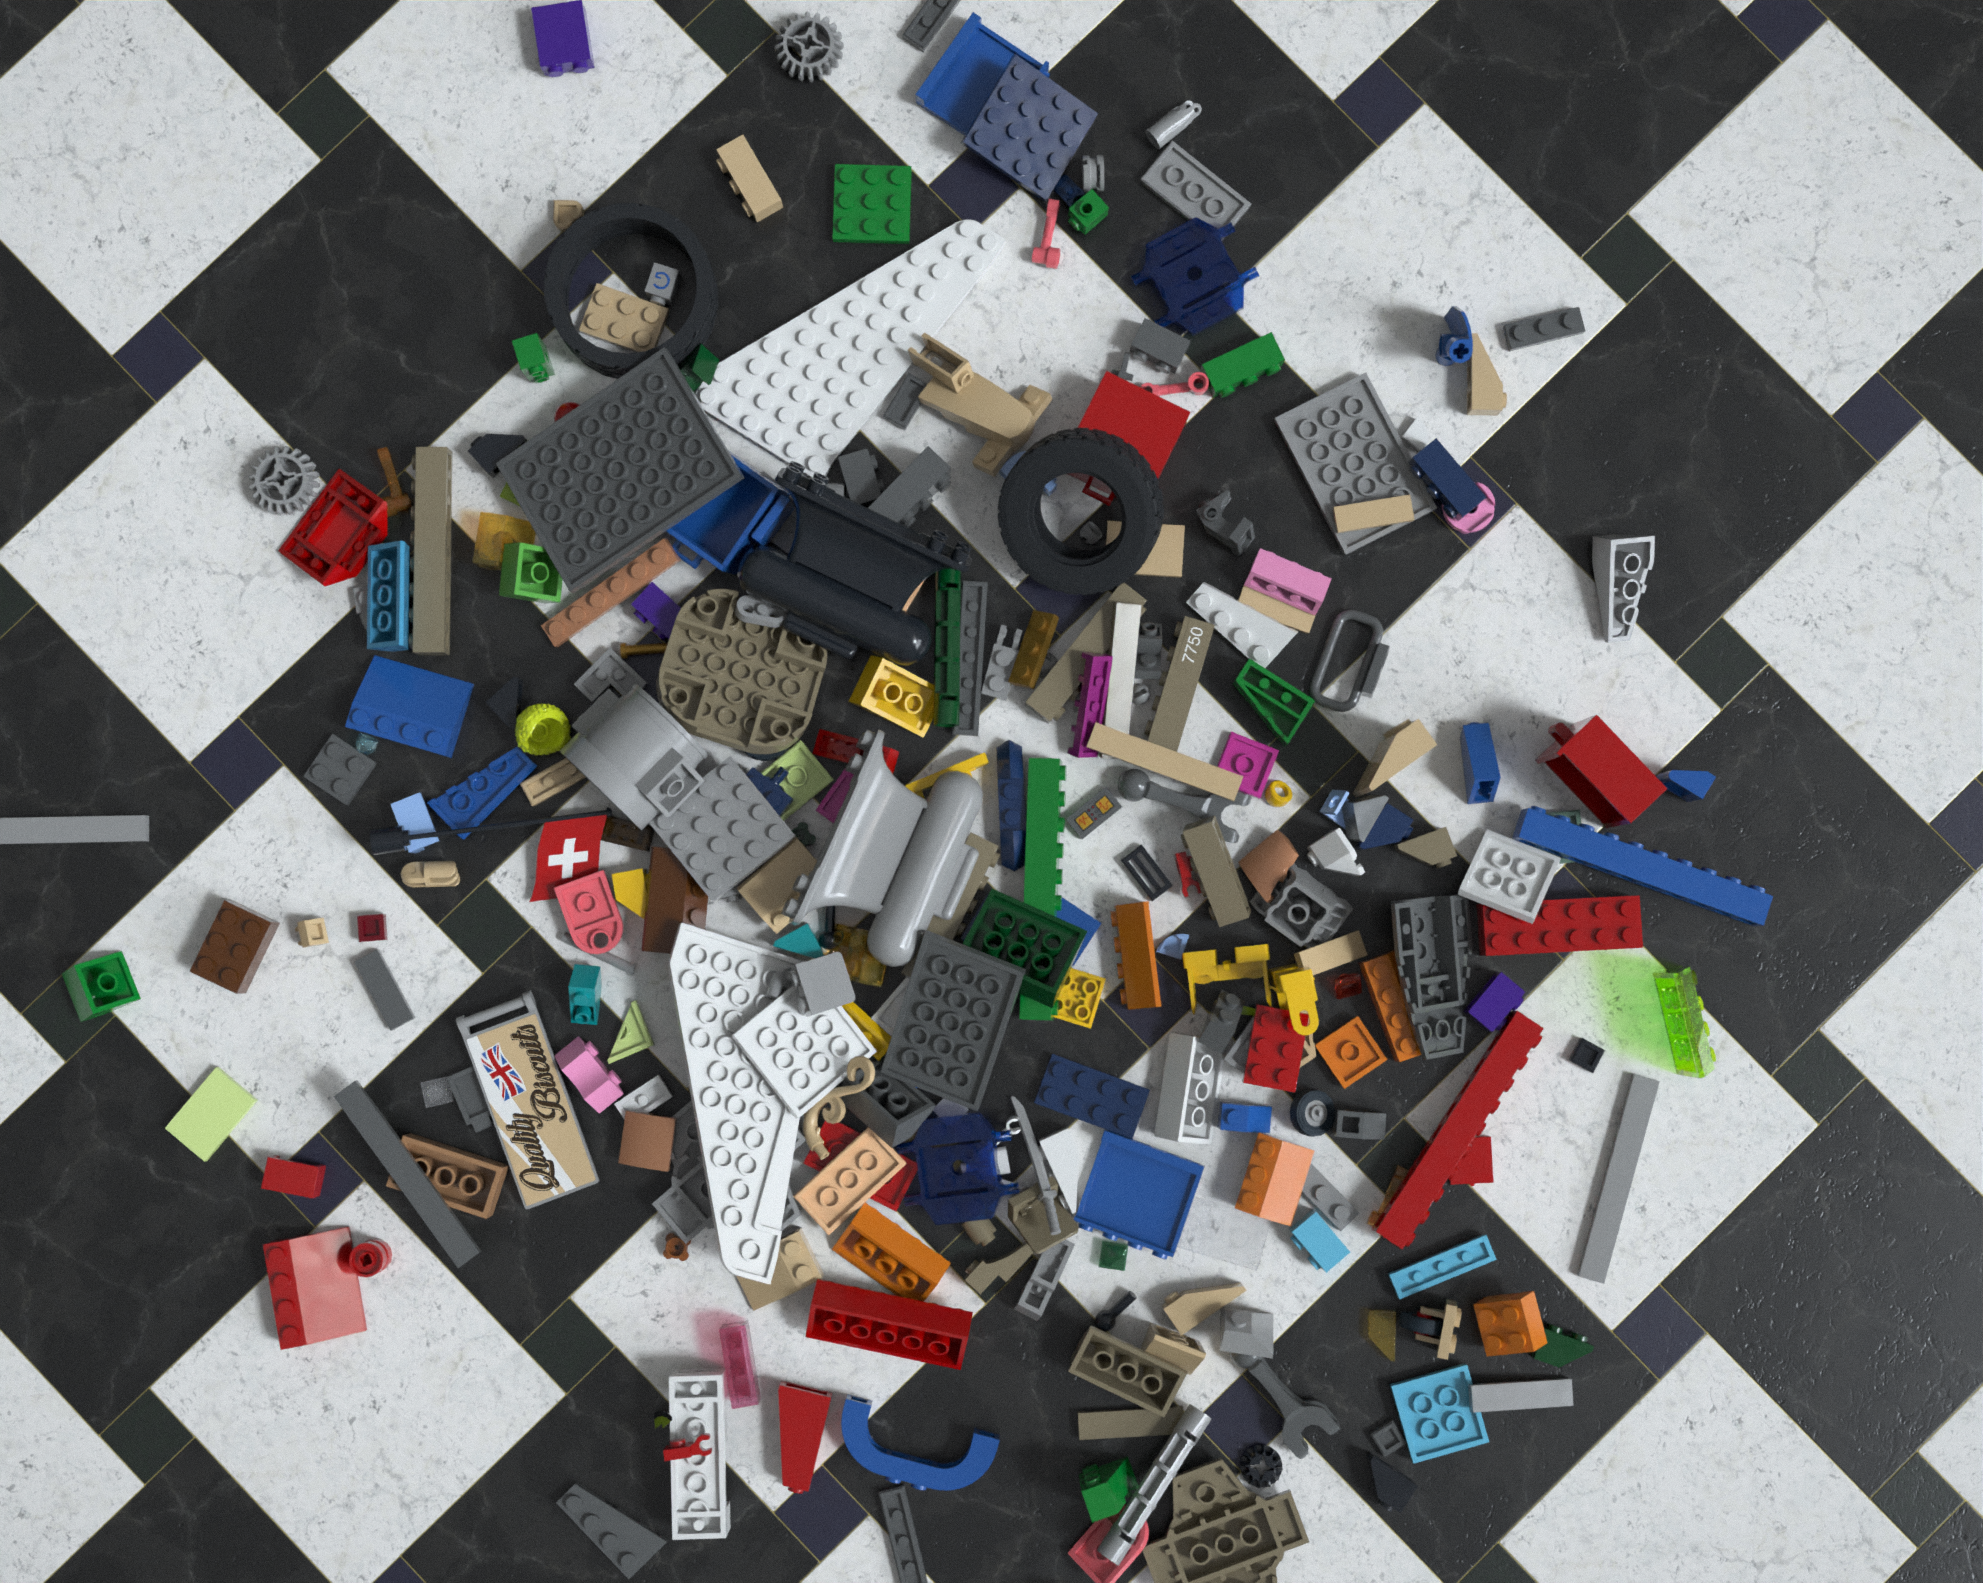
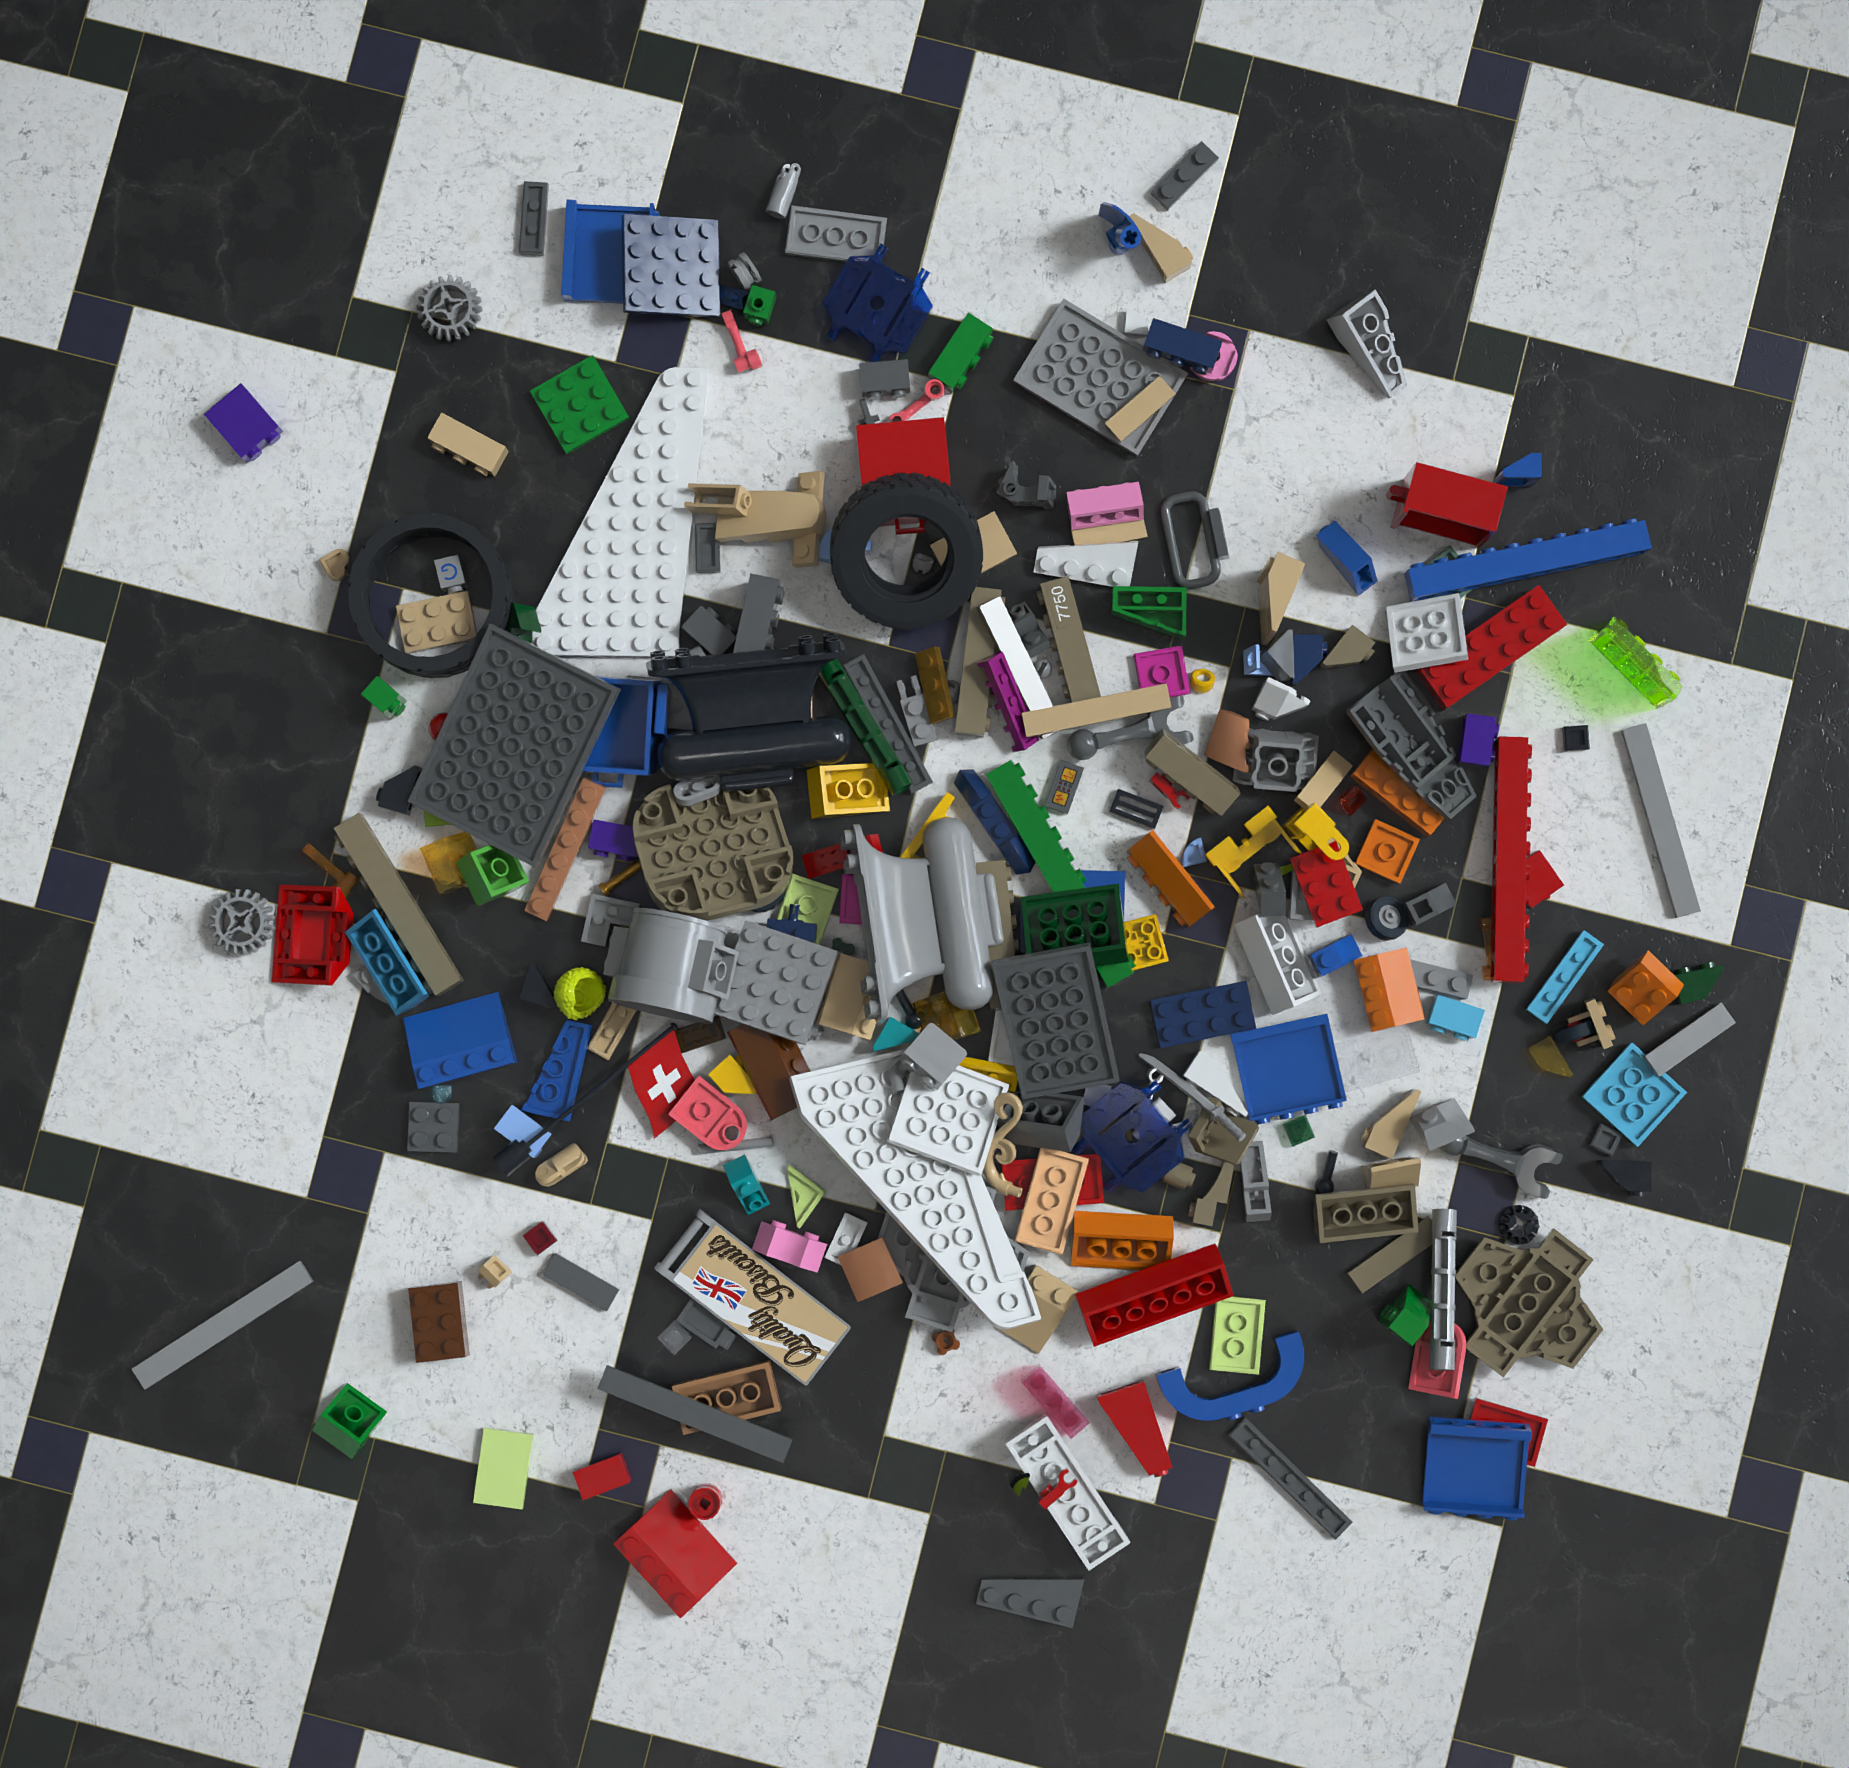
camera: 30 degrees left, 0 degrees up
none -> yellowish green tile [1209,1297,1266,1375]

